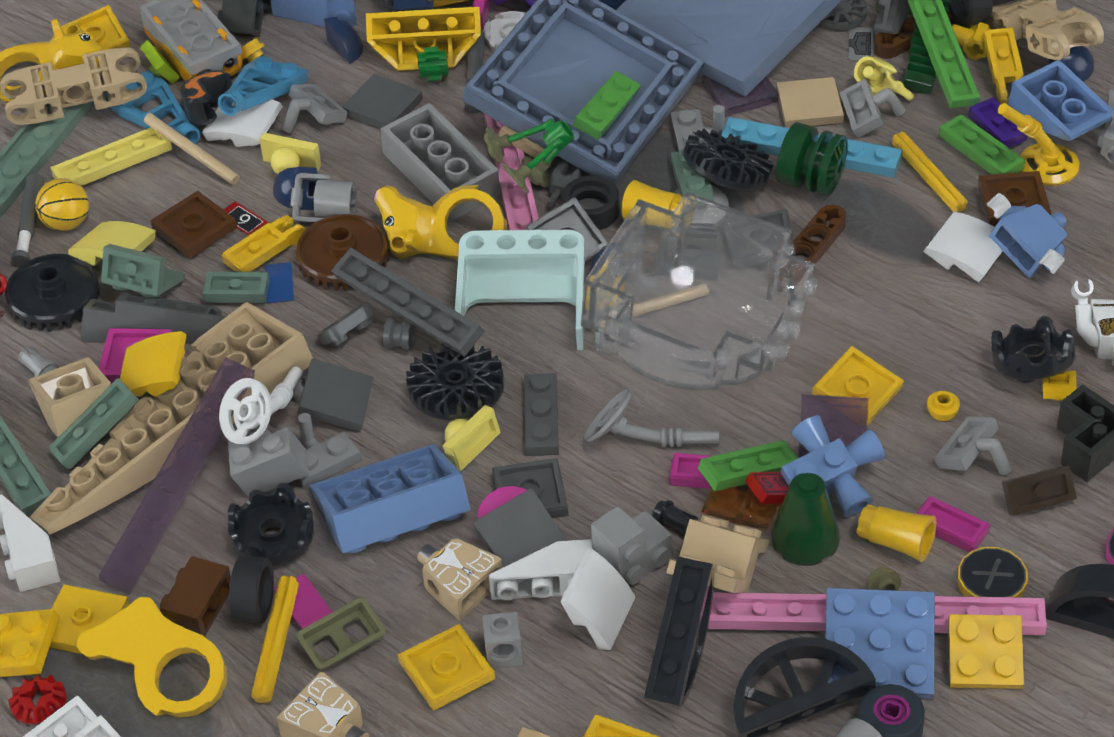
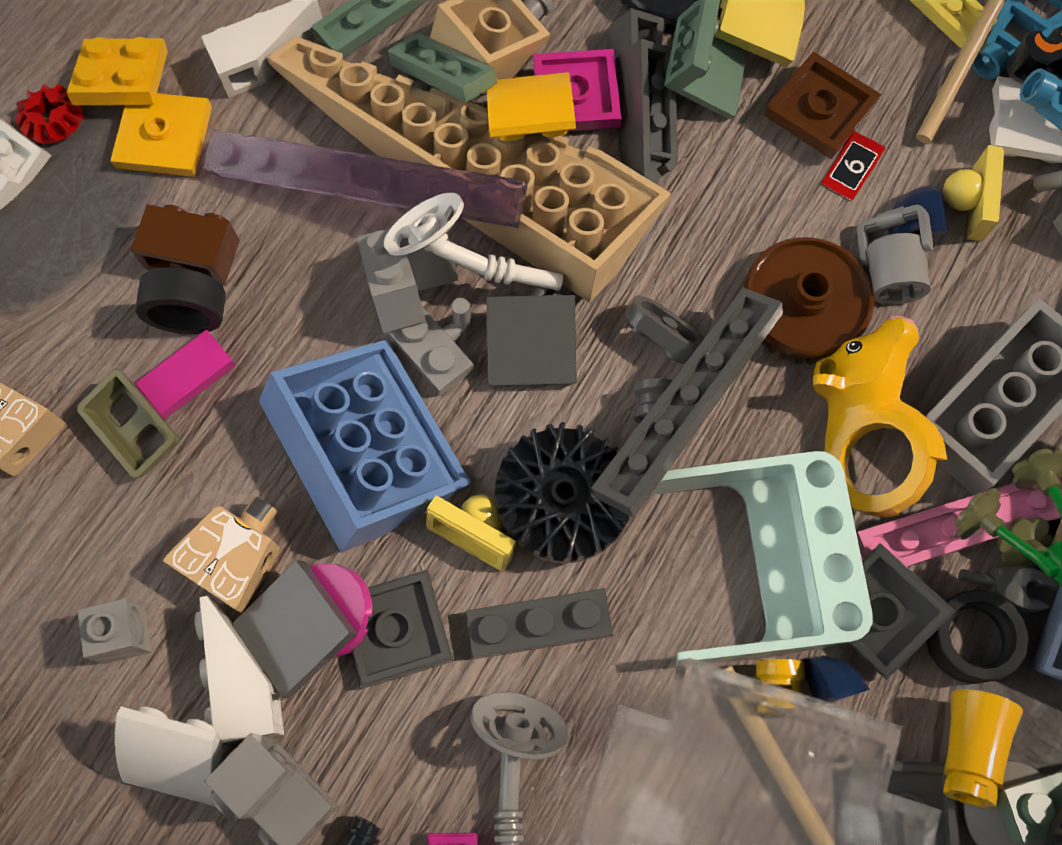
camera: 80 degrees right, 25 degrees up
yellow animal [76,597,227,718] -> none
sand green plate [202,272,270,303] -> none
yellow hinge [222,215,306,272] -> none
black plate [228,483,314,566] -> none
yellow axle [251,575,299,703] -> none
blue sticker [265,262,294,303] -> none
yellow plate [398,623,495,711] -> none

